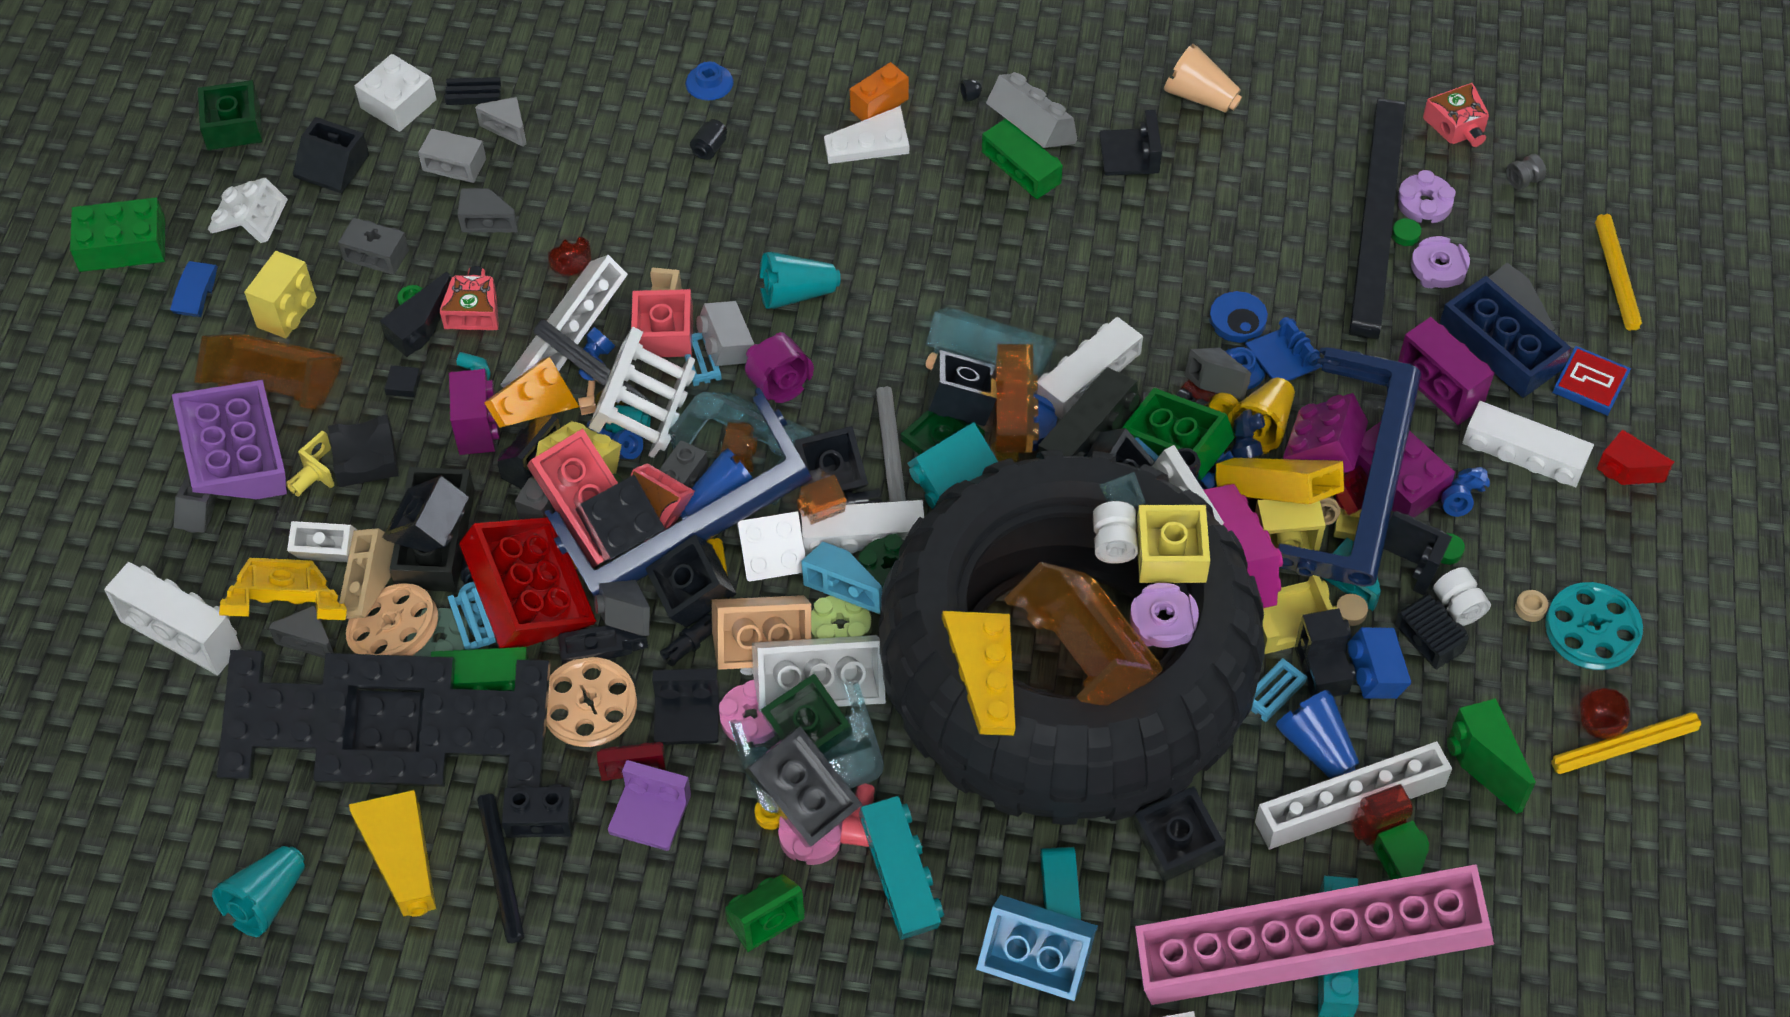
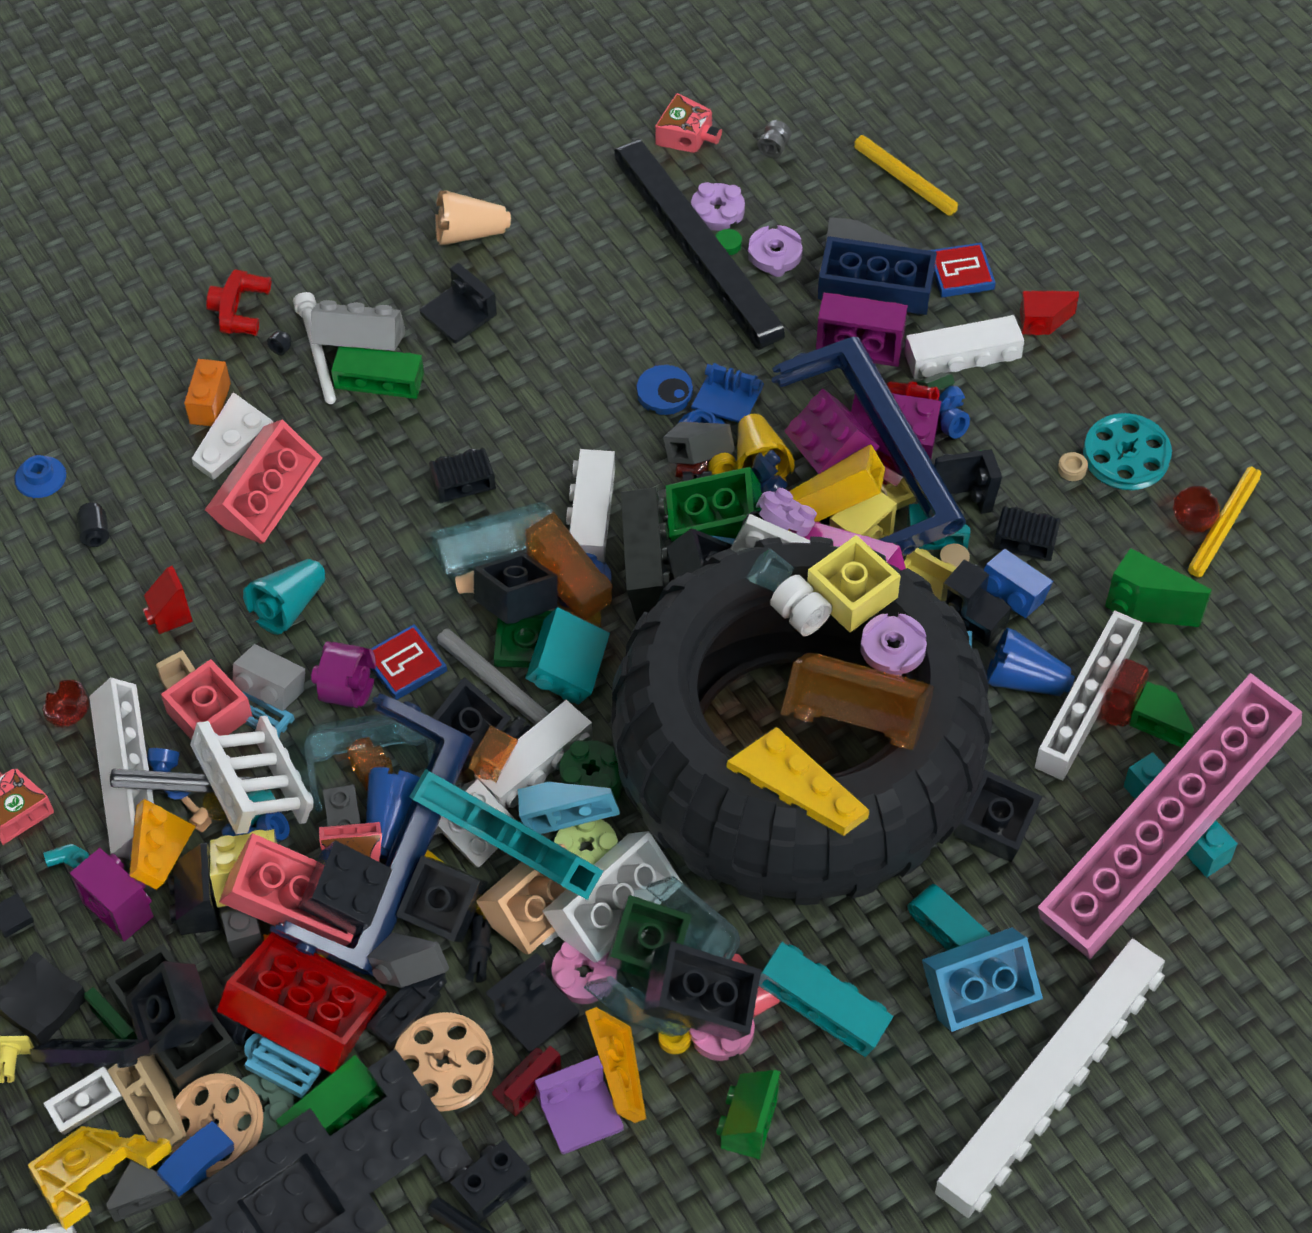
camera: 40 degrees left, 0 degrees up
white wheel [1433,567,1491,626] -> none
none -> black plate [30,1039,151,1068]
none -> dark green tile [84,987,137,1039]
none -> red slope [142,565,193,634]
none -> blue slope [157,1121,234,1197]
none -> coral slope [205,419,322,544]
none -> red connector [206,269,272,336]
none -> white piece [293,292,336,404]
none -> red tile [371,624,447,700]
none -> teal arch [409,769,603,900]
none -> black brick [429,447,496,503]
none -> light orange wing [585,1007,646,1123]
none -> lavender plate [756,488,817,537]
none -> red axle [887,381,940,400]
none -> dark green tile [916,373,955,390]

